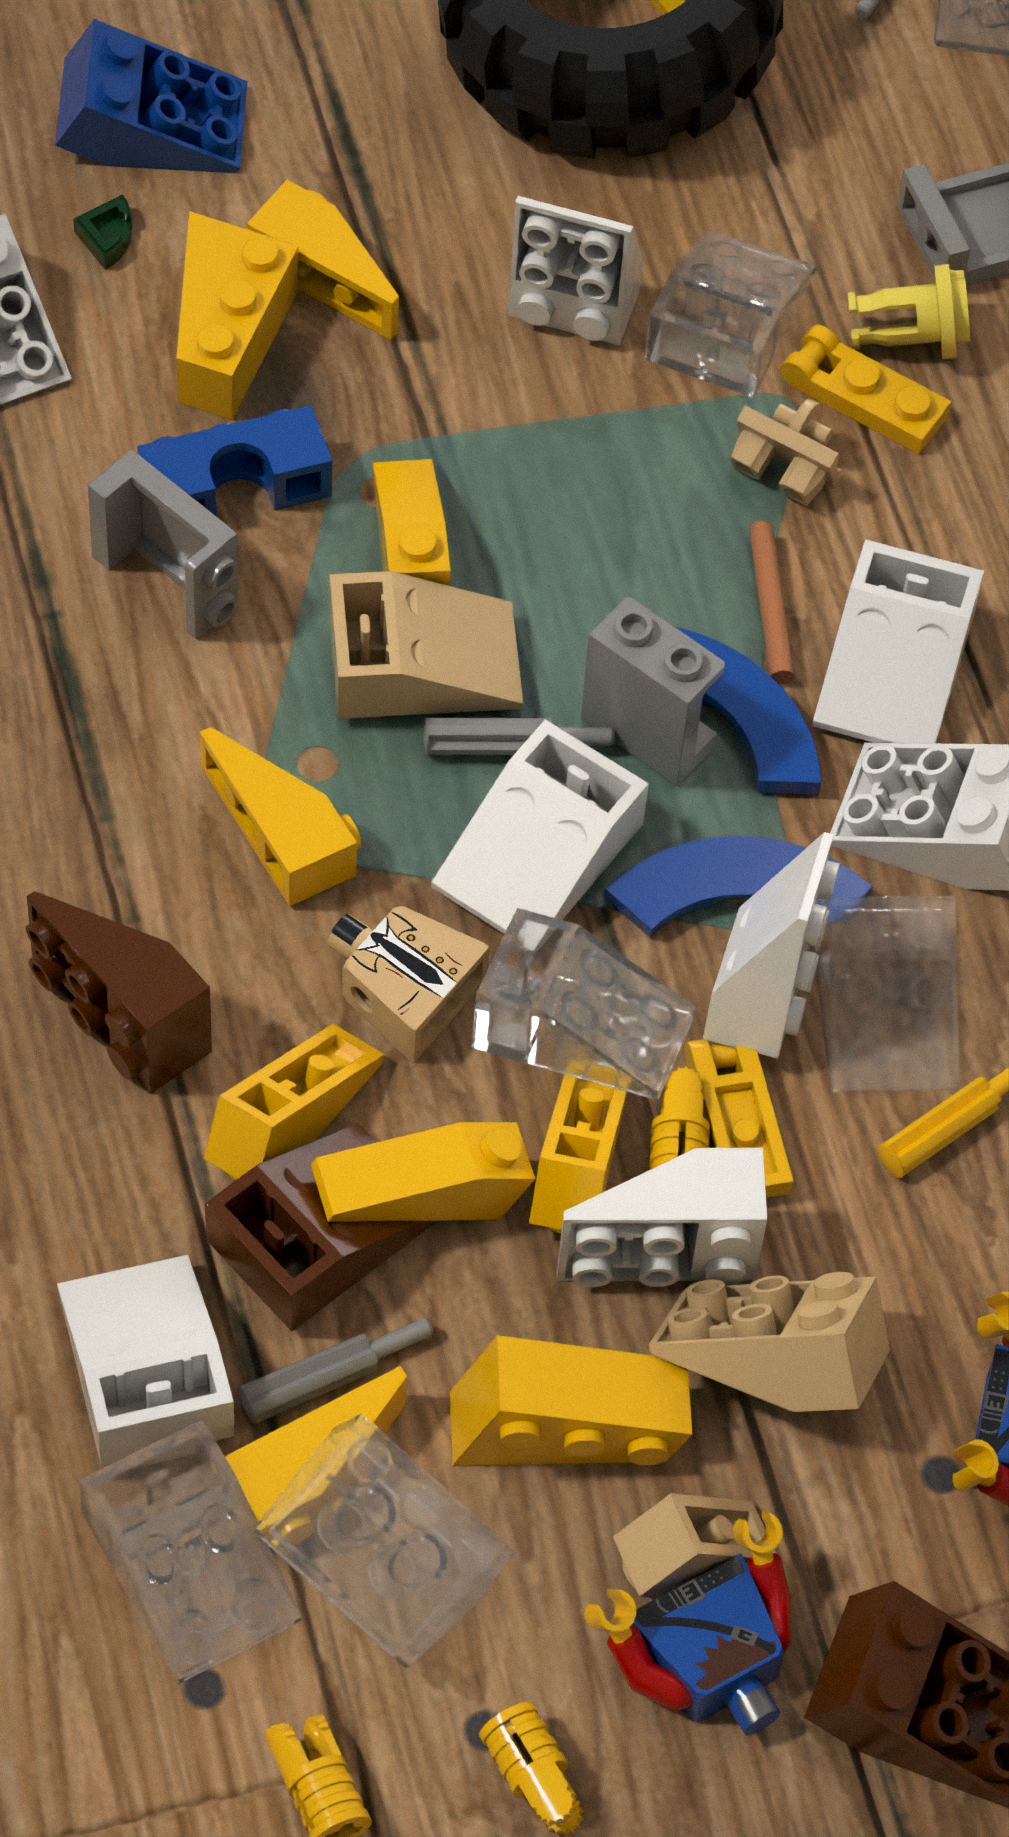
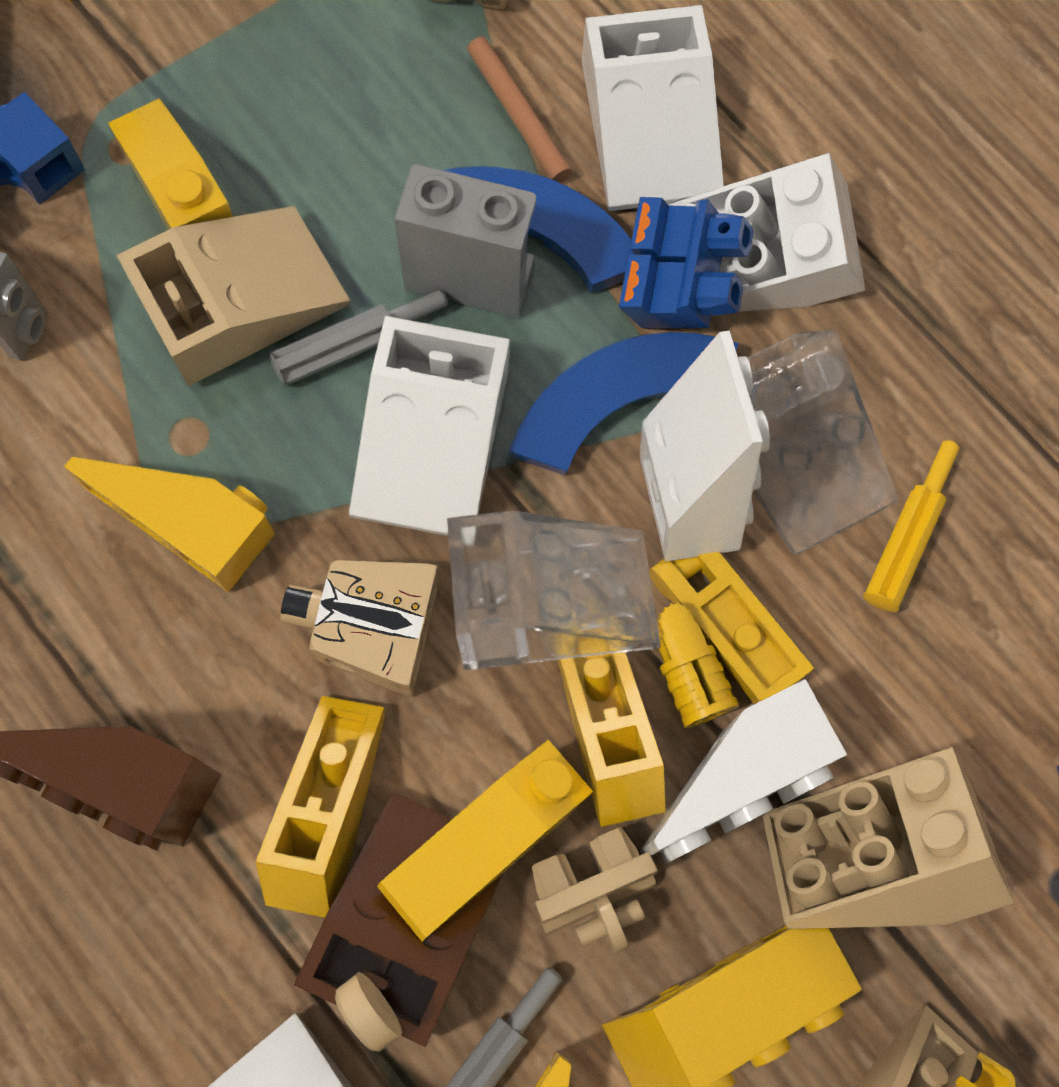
camera: 25 degrees left, 15 degrees up
none -> tan tile [335,972,402,1052]
none -> tan hips [532,827,658,954]
none -> blue hips [619,197,754,328]

